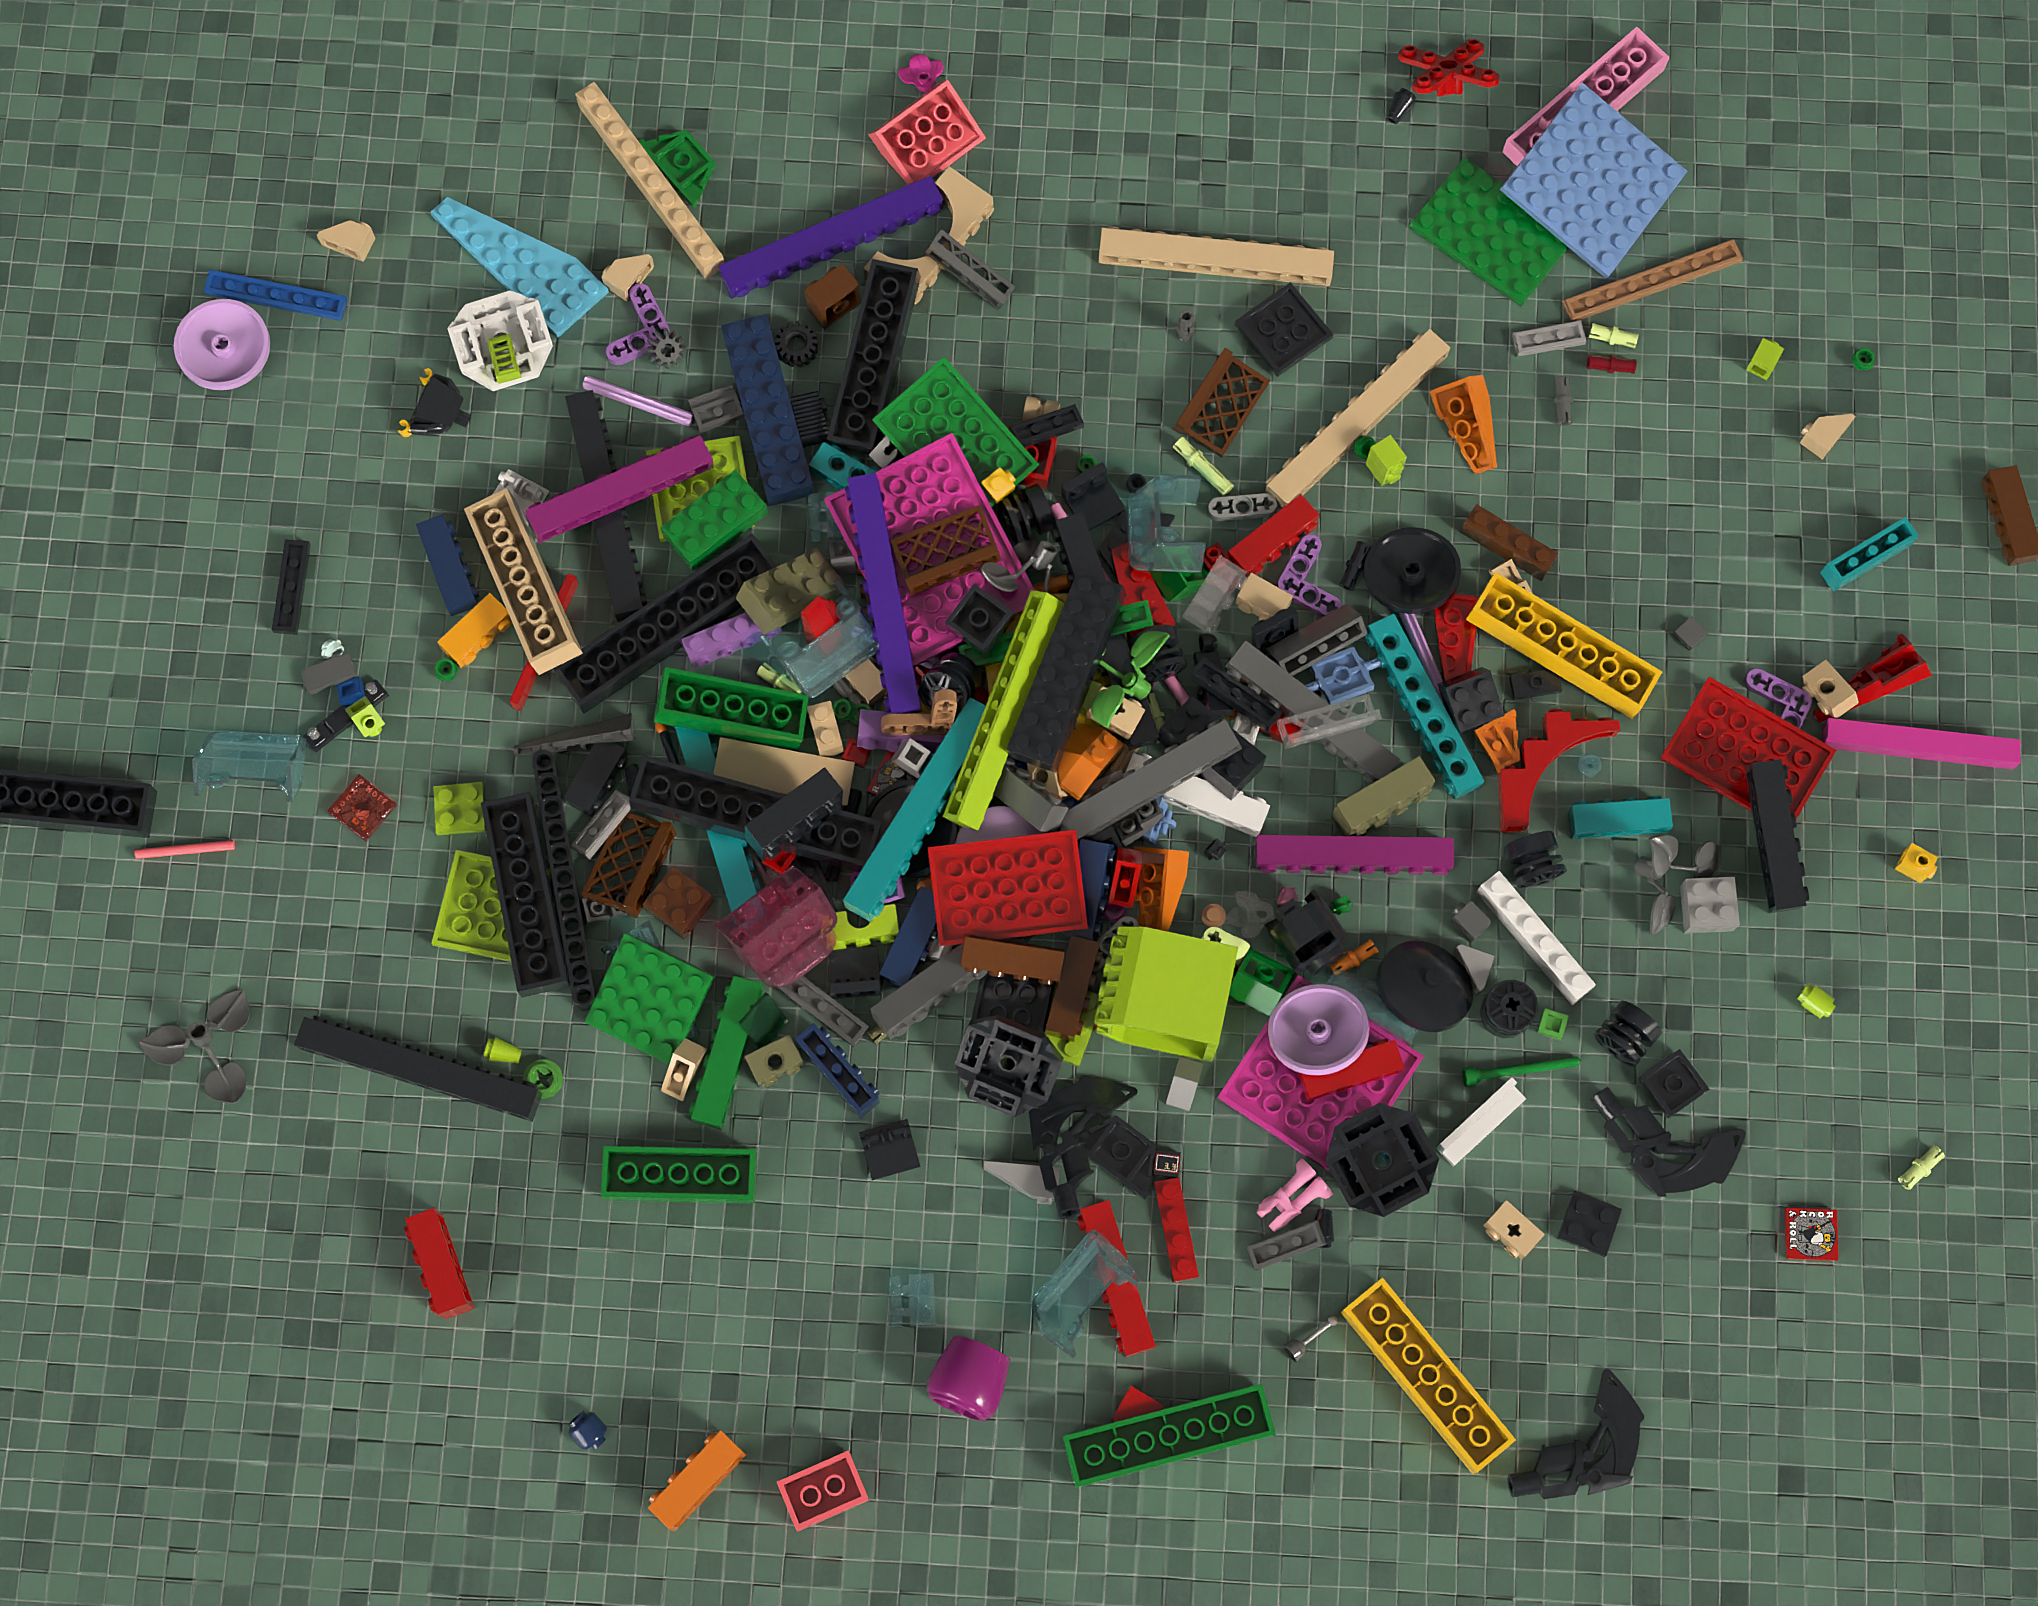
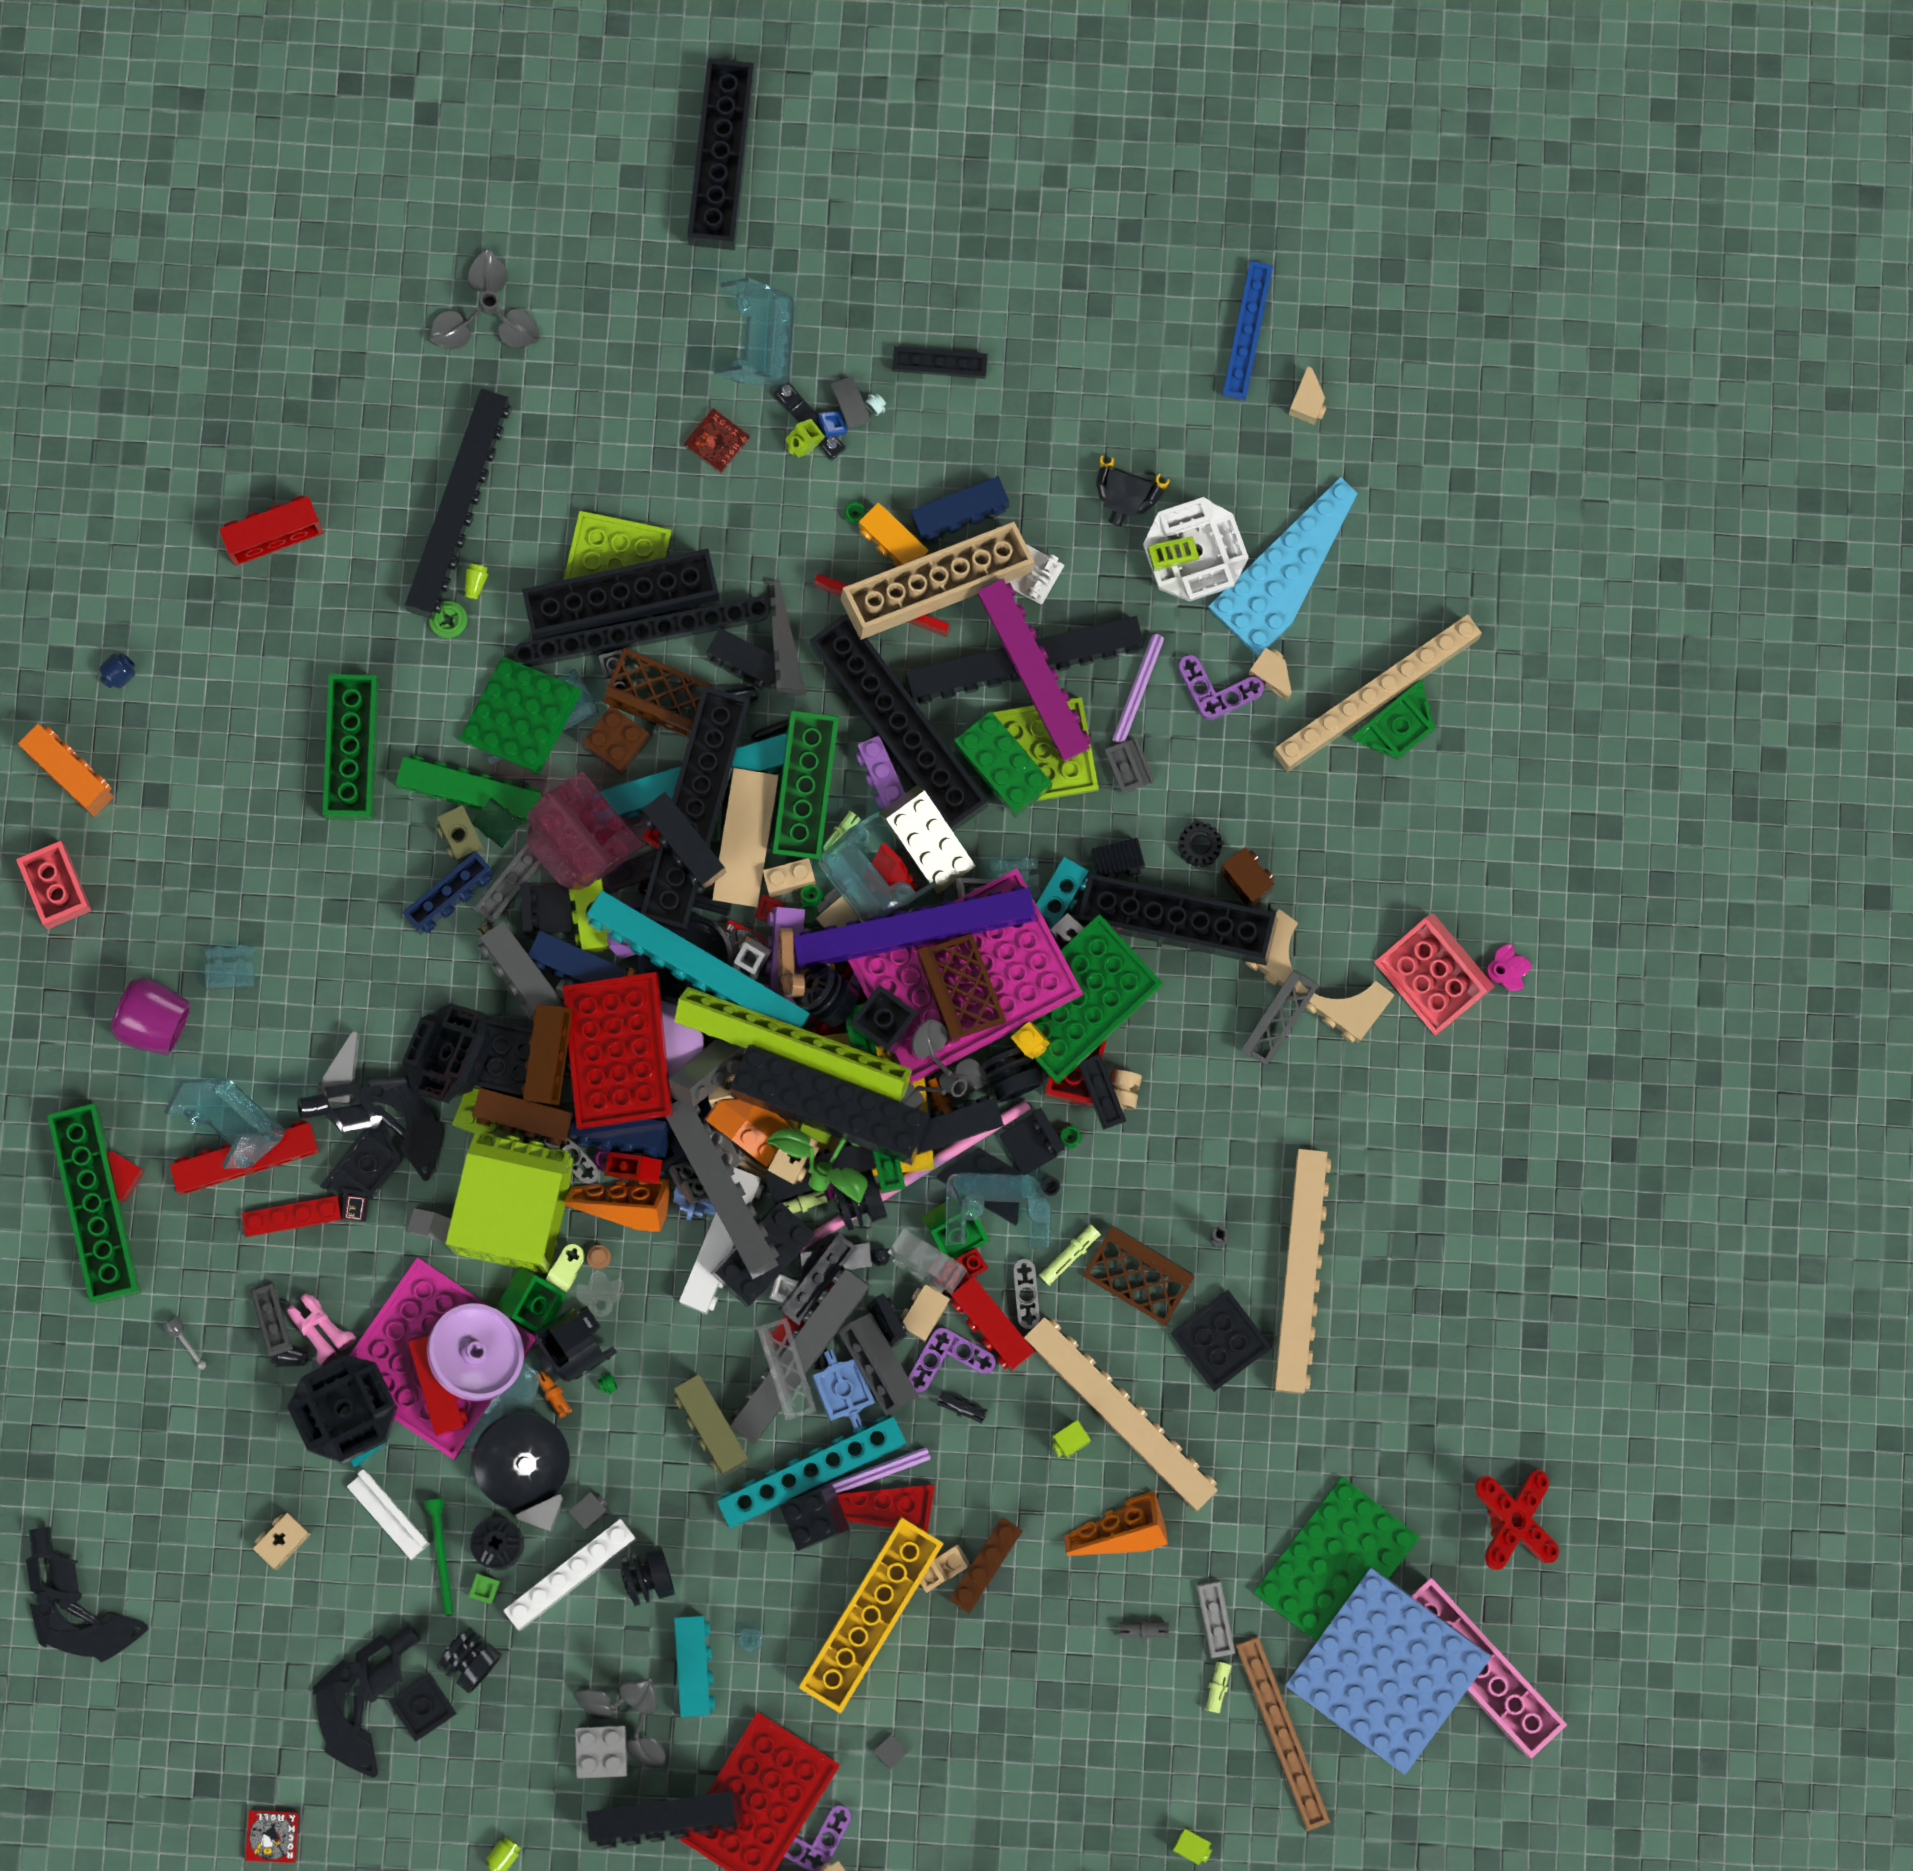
camera: 90 degrees right, 5 degrees up
coral bar [135,840,235,859] -> none
lavender dish [174,299,270,390] -> none
lime plate [433,782,486,836] -> none
light grey tile [570,789,630,860] -> none
dark grey gear [646,328,687,369] -> none
tan slope [661,1038,707,1101] -> none
dark purple brick [718,176,943,299] -> none
dark blue brick [721,314,815,506] -> none
black hinge [859,1119,921,1181] -> none
red wing [1111,540,1175,638] -> none
black plate [1204,838,1226,861] -> none
magenta brick [1255,835,1454,876] -> none
bright pink plate [1277,886,1298,906] -> none
yellow brick [1340,1277,1516,1474] -> none
green plate [1354,435,1376,459] -> none
black dish [1364,527,1461,614] -> none
black cone [1386,88,1416,124] -> none
orange wing [1473,709,1520,773] -> none
red arch [1497,709,1620,832] -> none
black plate [1509,669,1562,700] -> none
black plate [1557,1191,1622,1257] -> none
dark red pin [1587,354,1637,374] -> none

